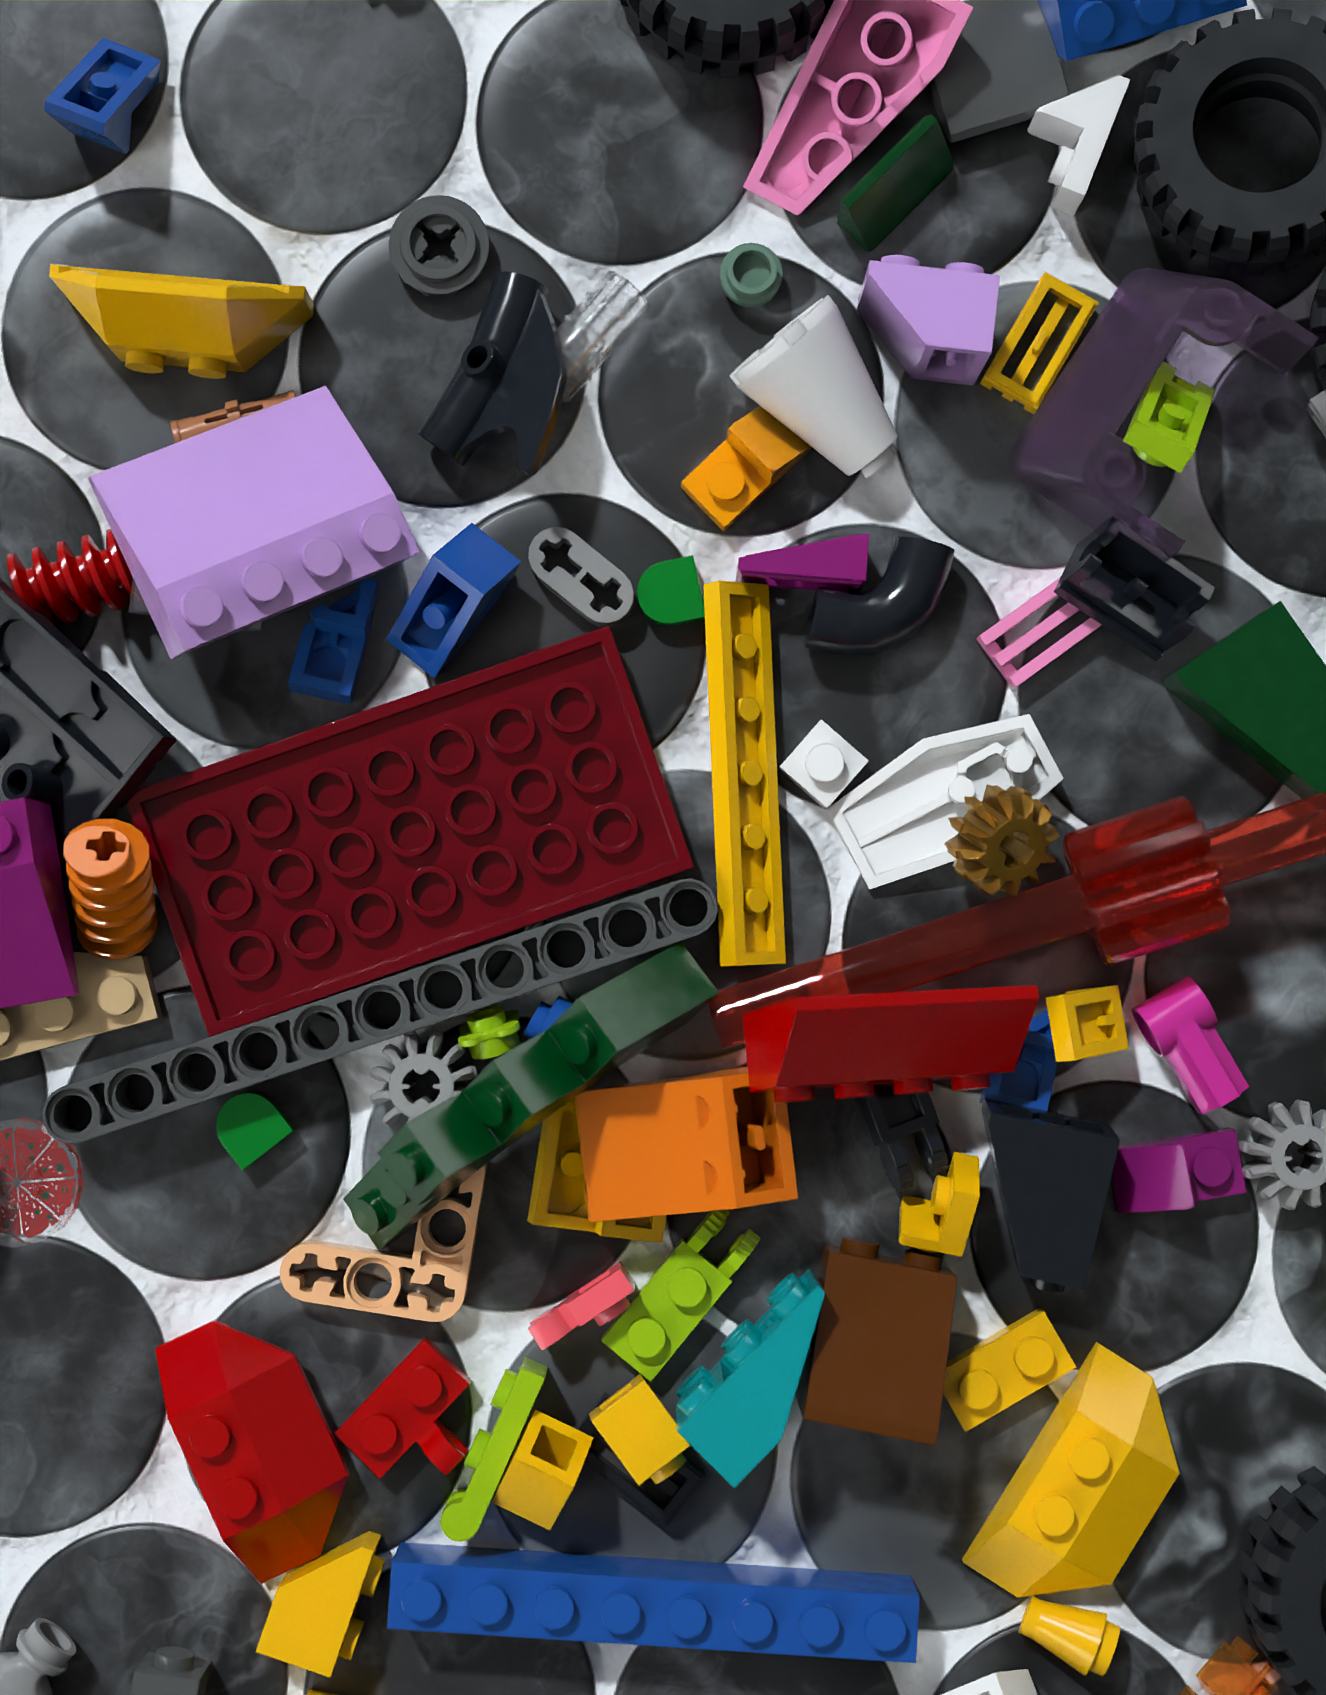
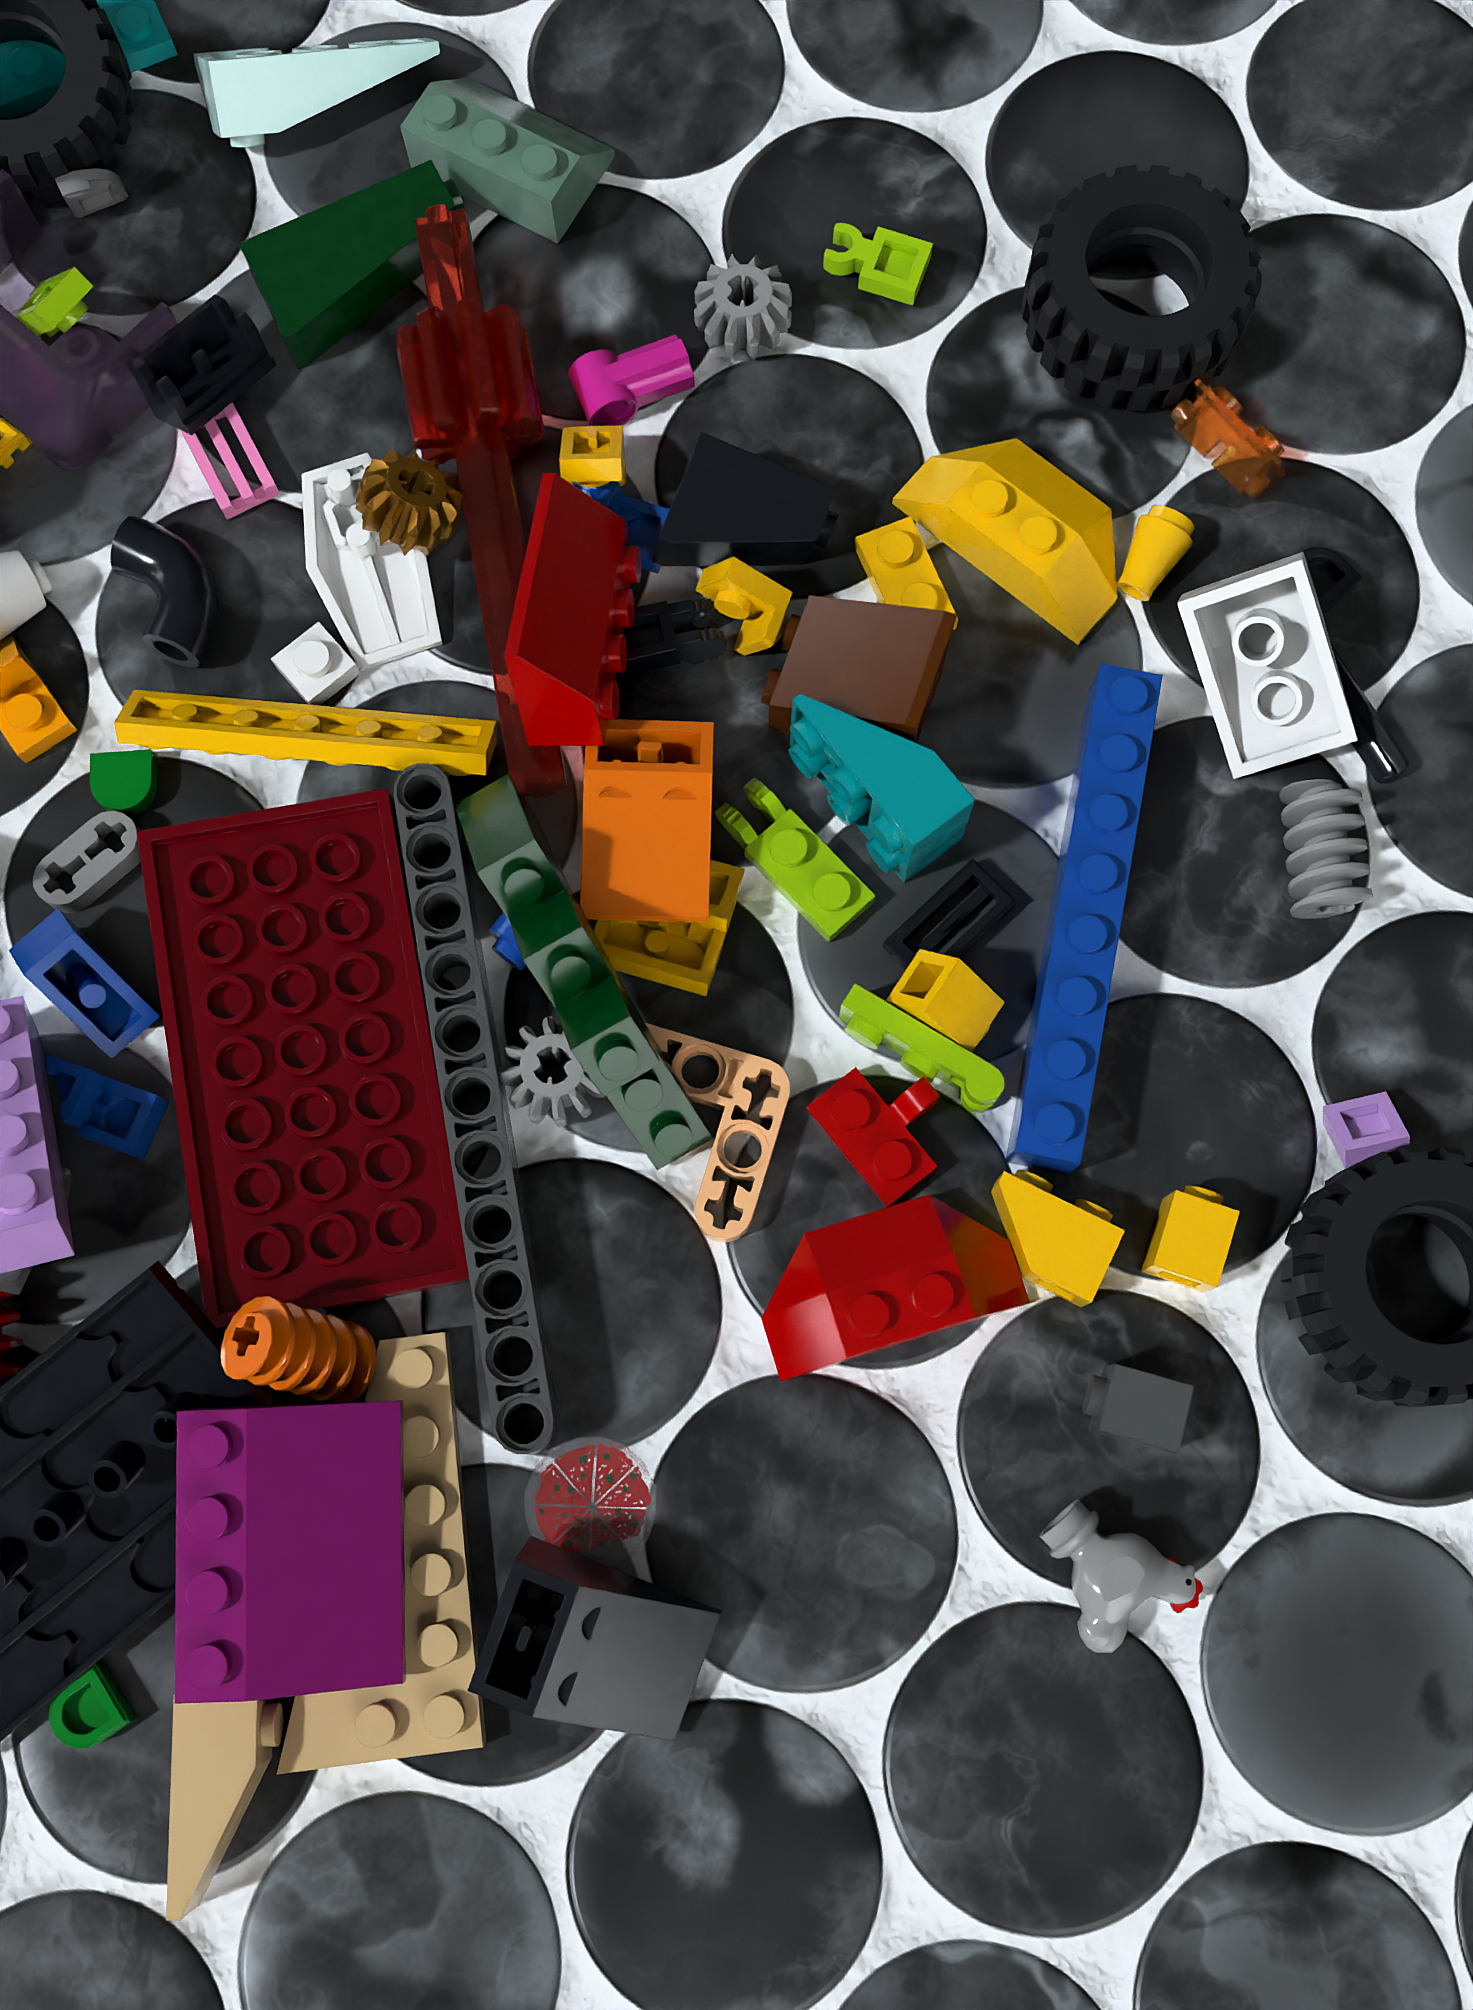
camera: 75 degrees left, 10 degrees down
green tile [216,1092,296,1170] -> none
lime plate [457,1006,521,1059] -> none
coral plate [528,1261,635,1350] -> none
yellow brick [589,1374,690,1485] -> none
magenta slope [735,534,869,593] -> none
magenta slope [1110,1127,1247,1213] -> none

